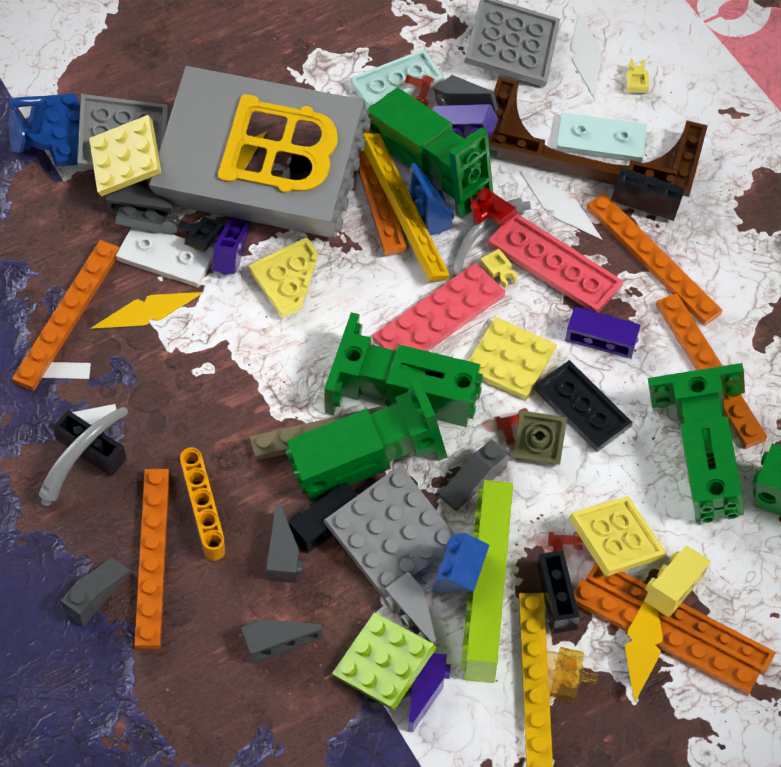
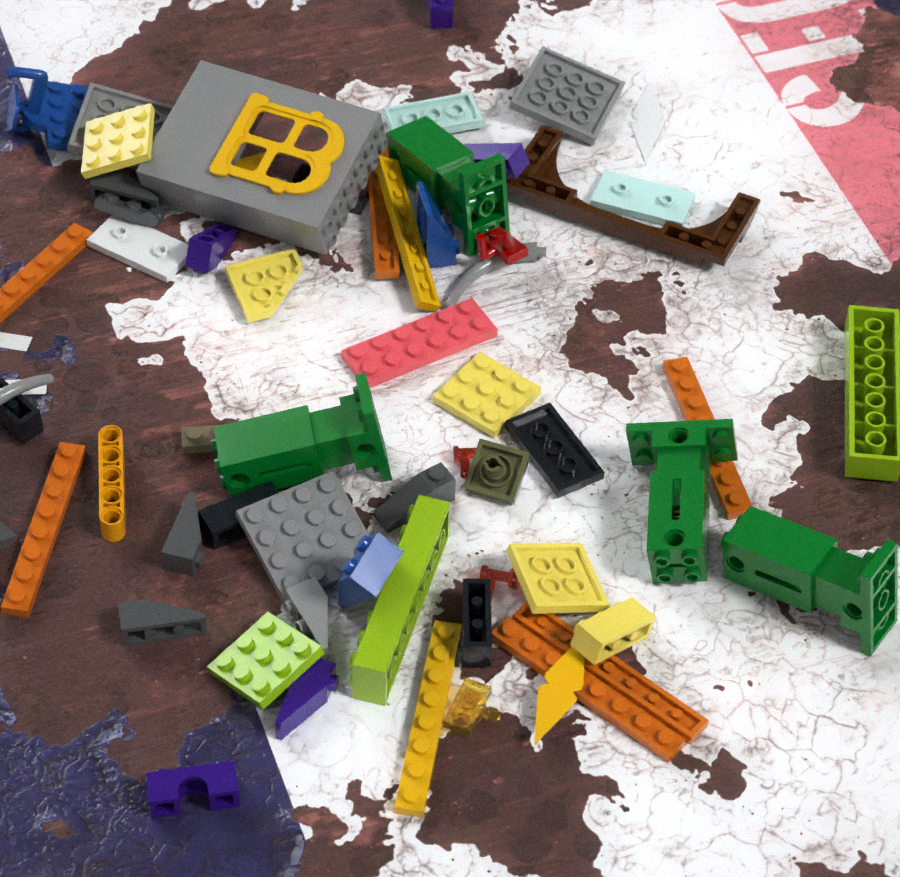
camera: 10 degrees right, 10 degrees down
yellow sticker [90,292,204,329] -> none
black plate [178,217,224,252] -> none
green brick [324,312,483,427] -> none
clear red piece [404,74,435,106] -> none
dark grey slope [434,75,498,112] -> none
light yellow plate [480,249,518,288] -> none
coral plate [488,214,624,313] -> none
white sticker [520,171,603,240] -> none
dark purple brick [565,307,641,359] -> none
orange plate [586,193,722,326] -> none
black brick [611,168,685,221] -> none
light yellow plate [626,59,649,93] -> none

